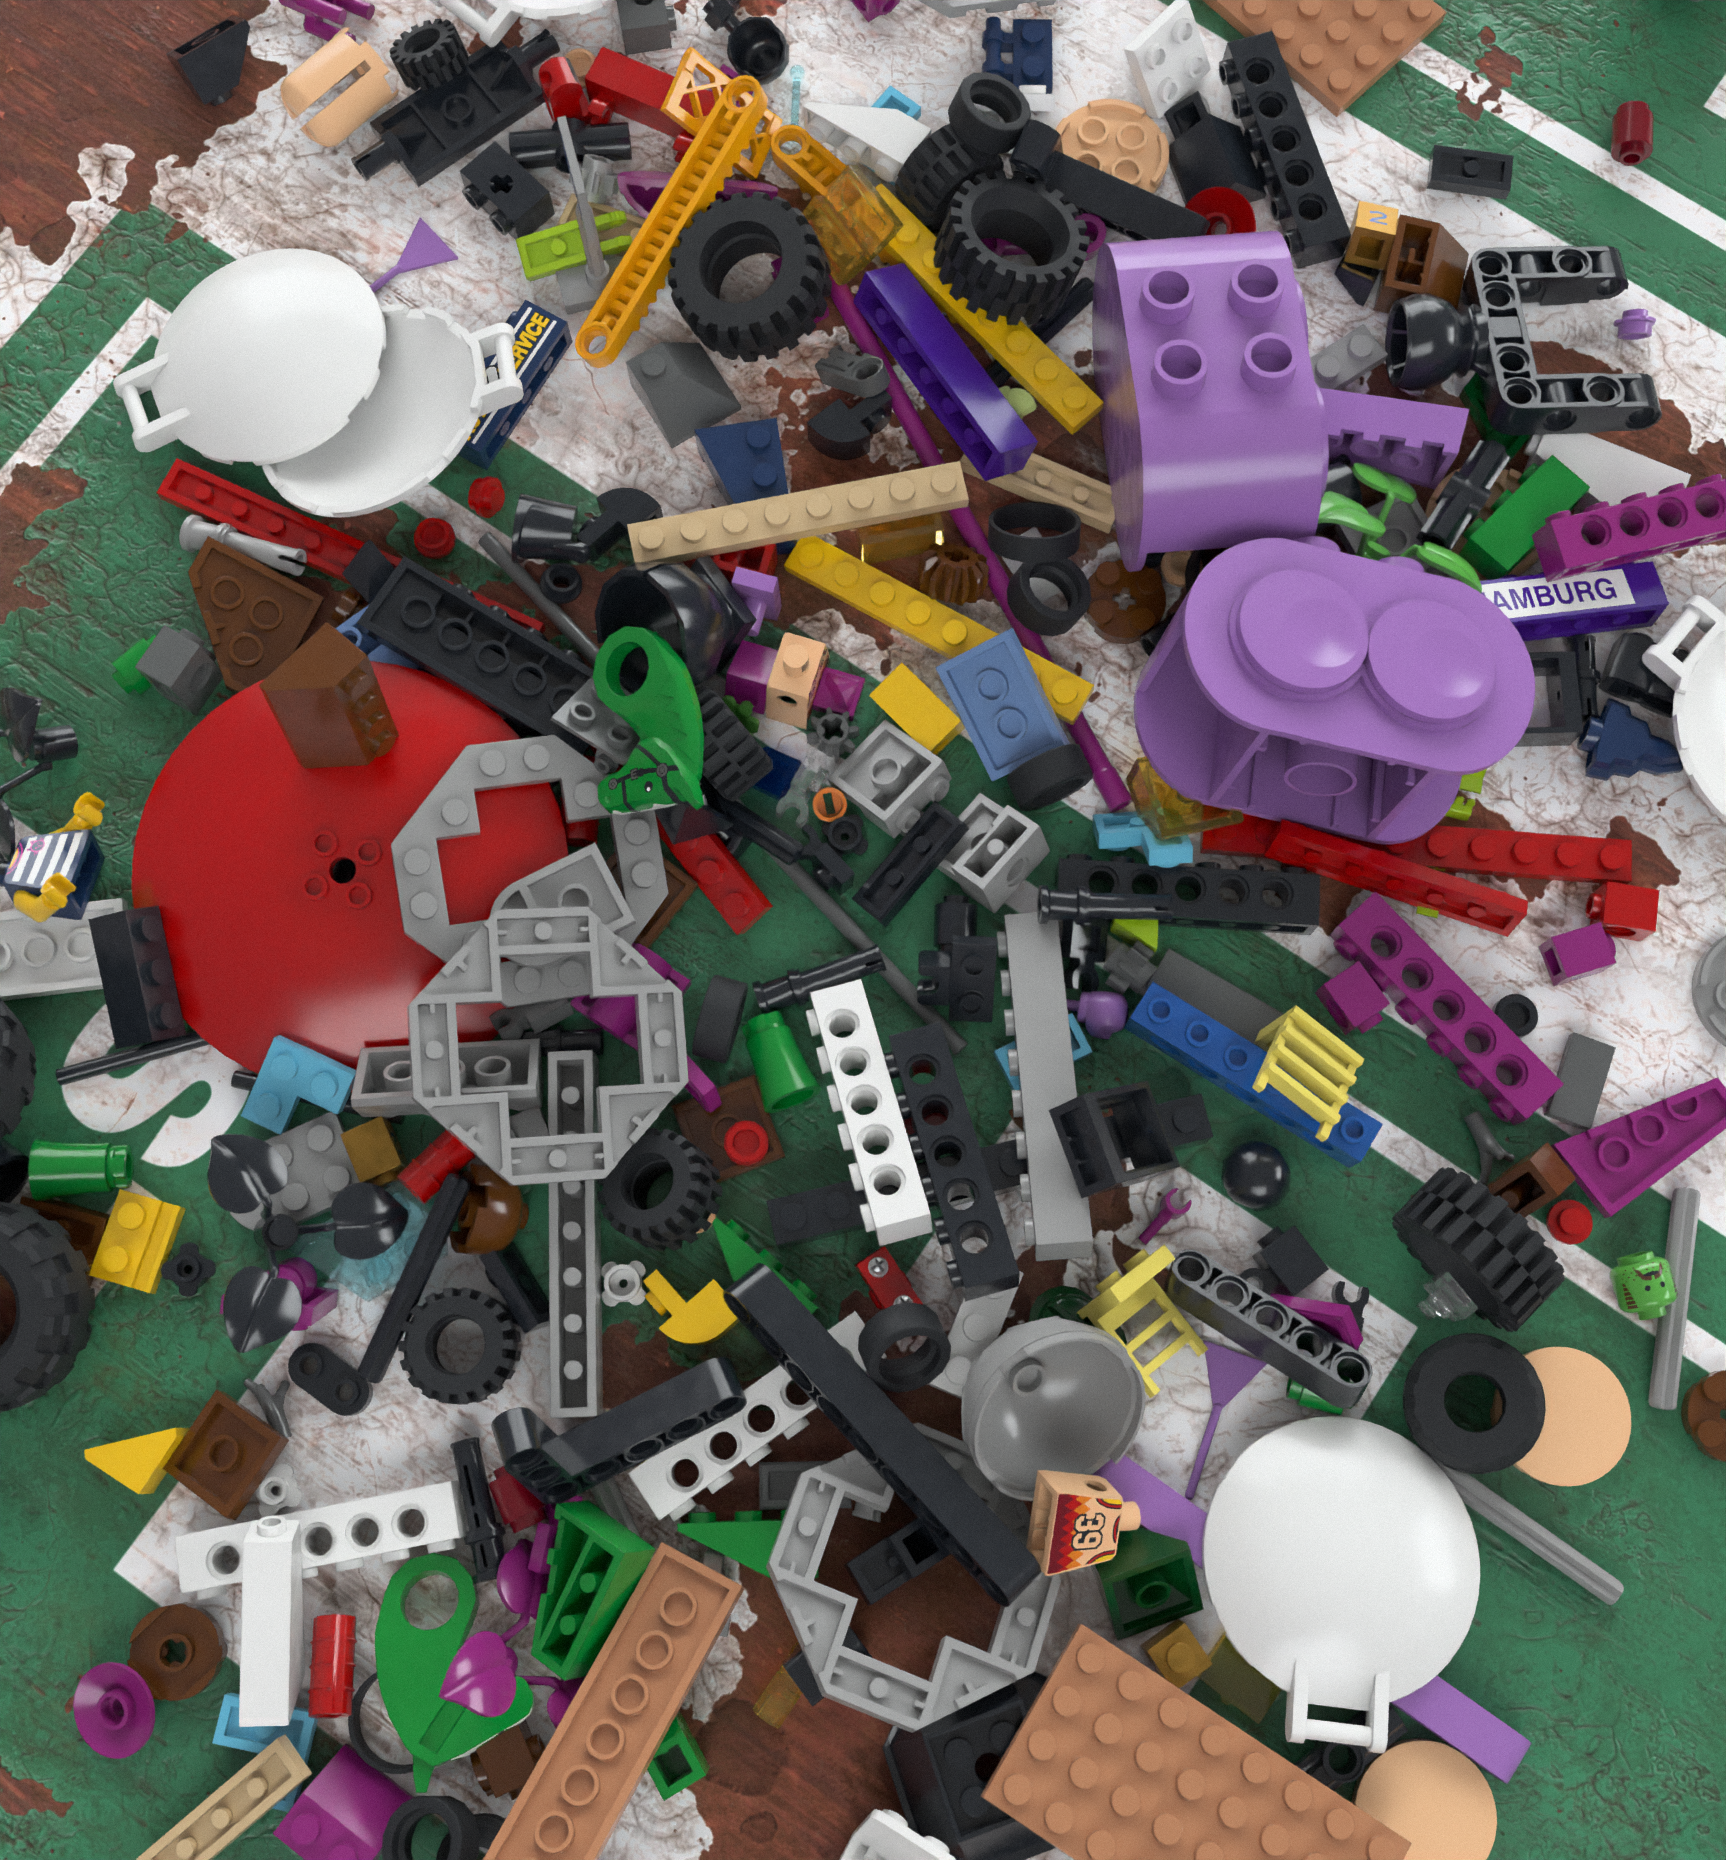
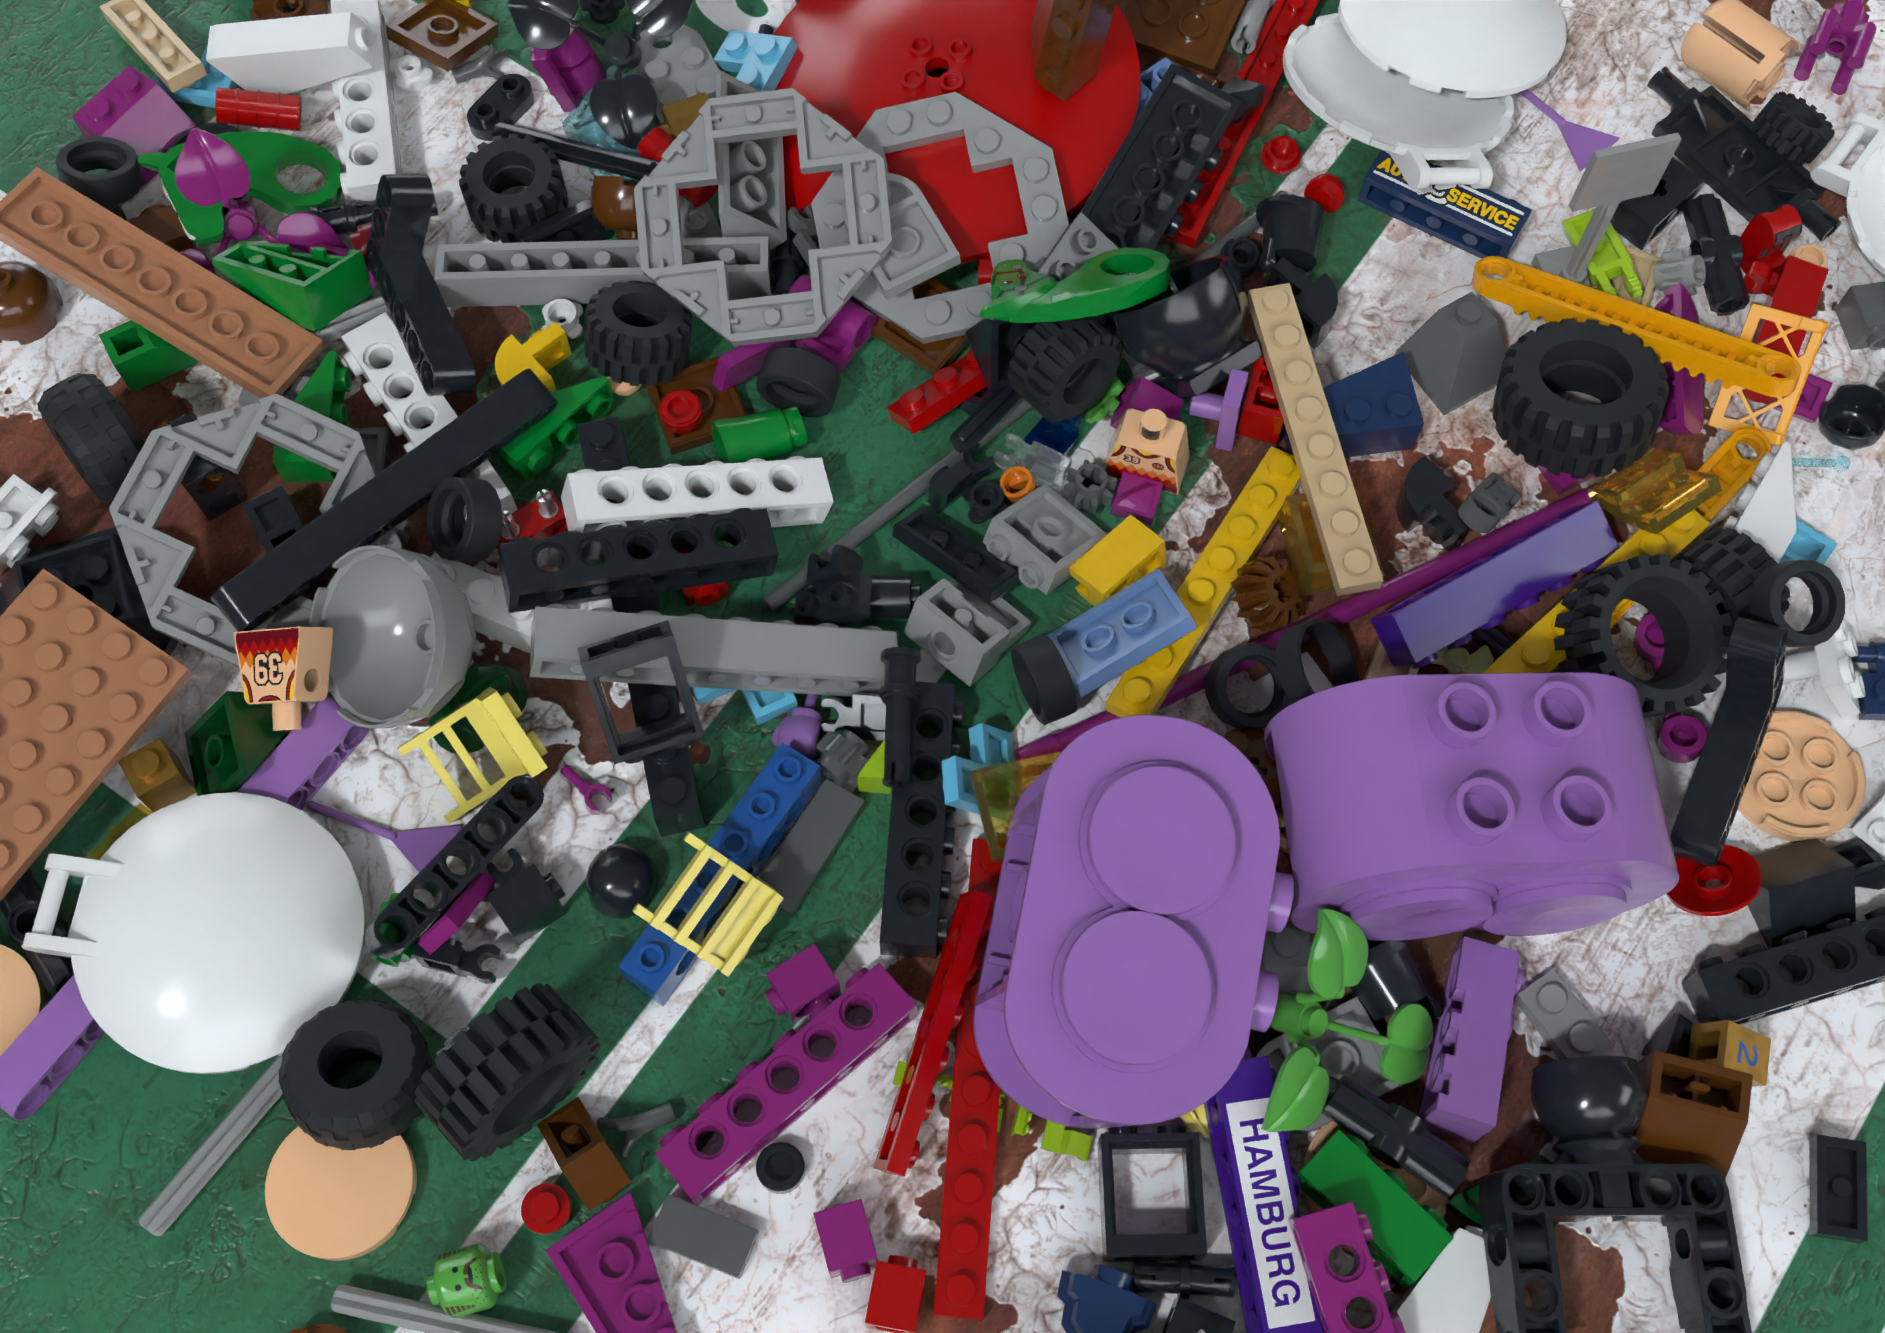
camera: 90 degrees right, 10 degrees down
black pin [752,944,887,1014] -> none
none -> black tyre [37,373,145,502]

